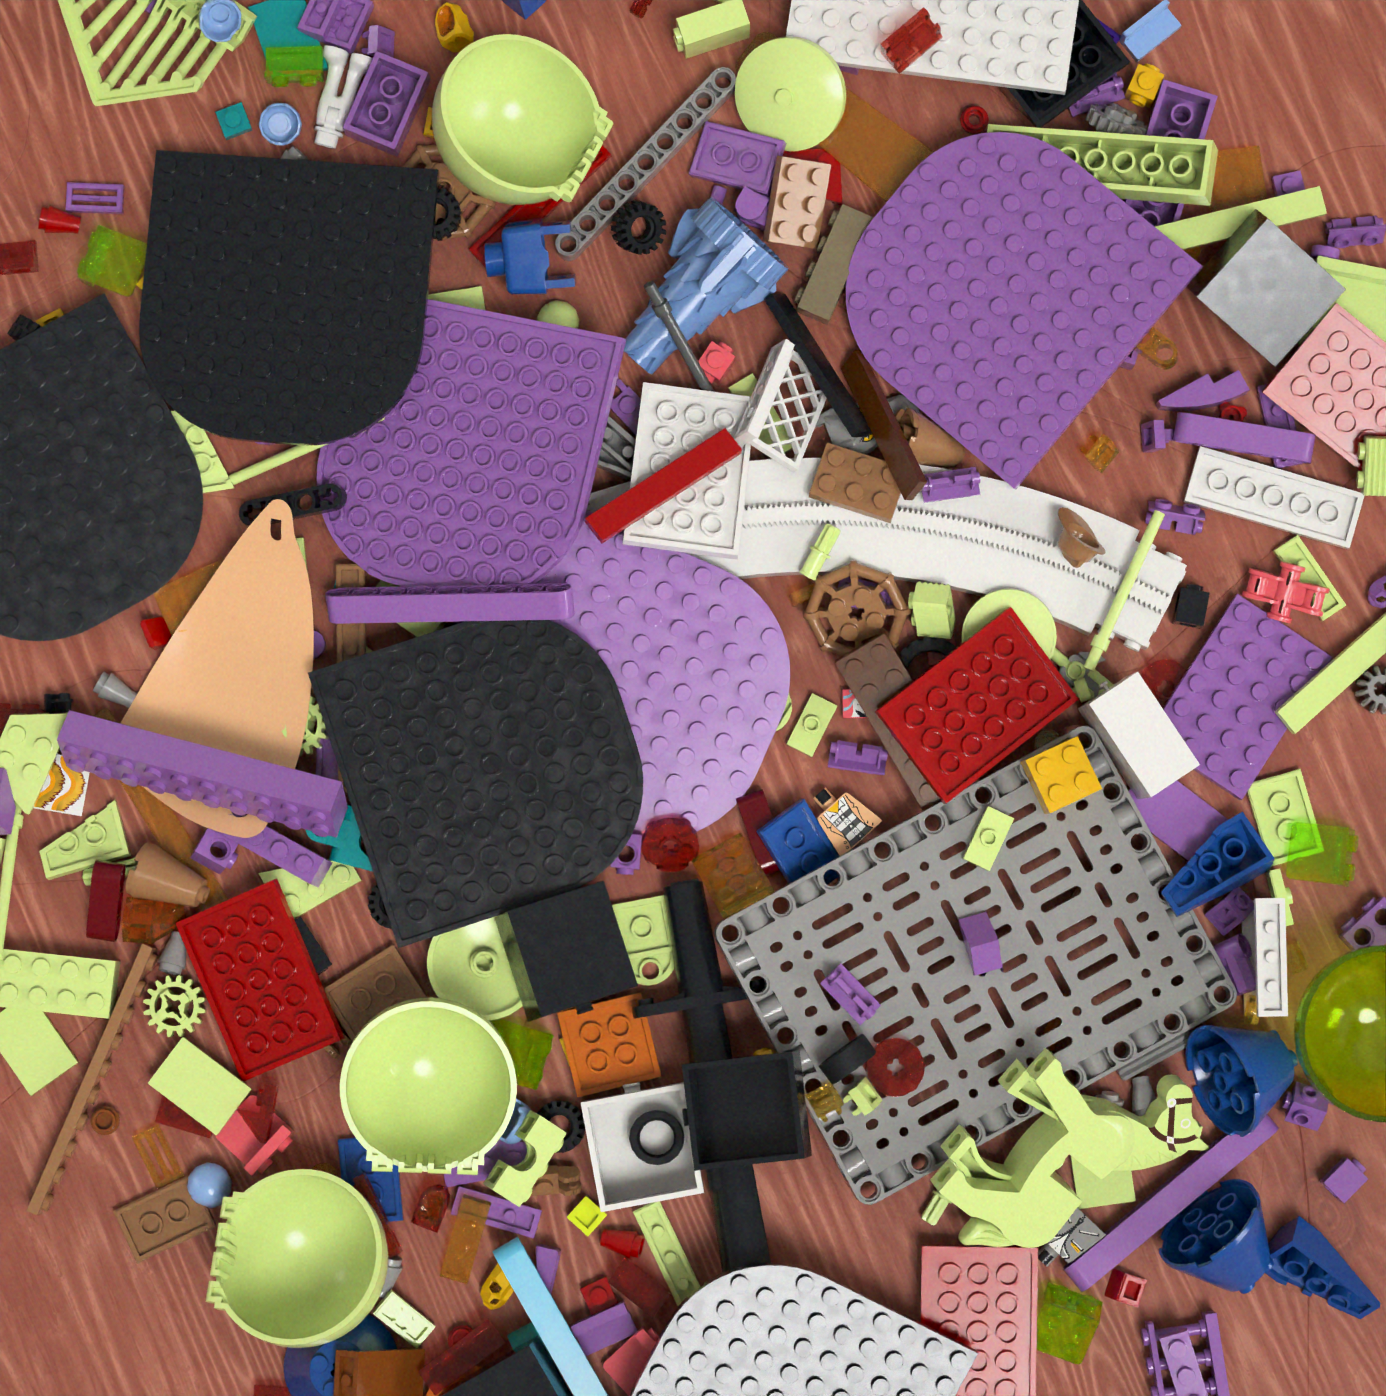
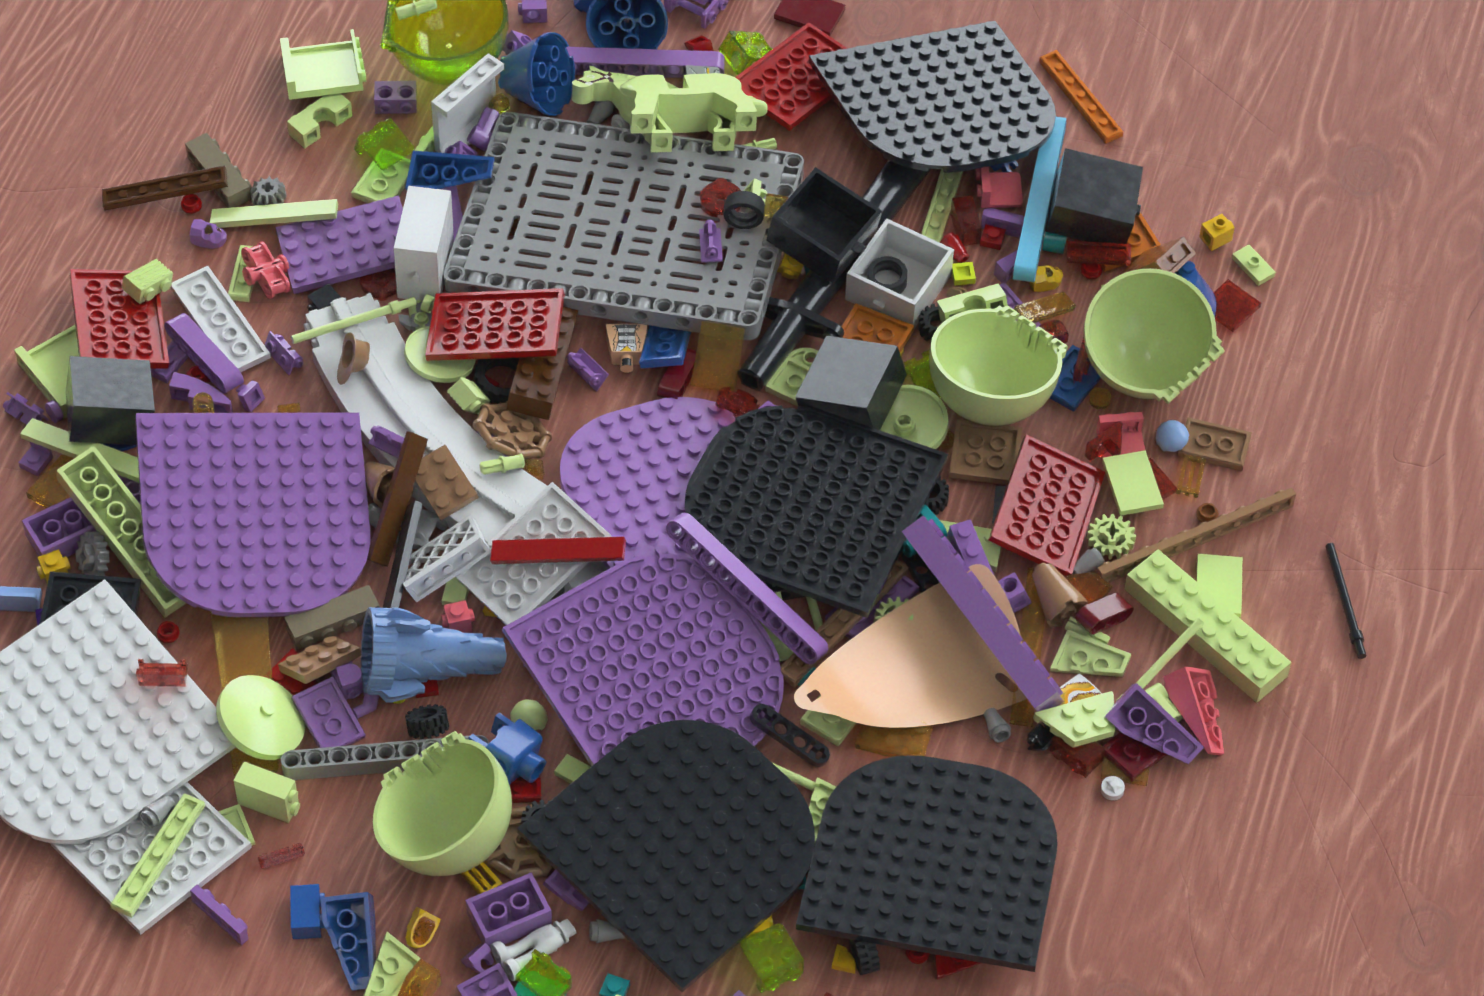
camera: 145 degrees left, 30 degrees down
red slope [140,617,172,650] -> none
light blue hair [258,103,302,146] -> none
dark grey bar [644,281,715,392] -> none
yellowish green plate [786,693,837,757] -> none
tile [842,689,868,719] -> none
medium lavender slope [958,912,1002,976] -> none
yellowish green plate [962,806,1014,871] -> none
yellow brick [1020,736,1102,814] -> none

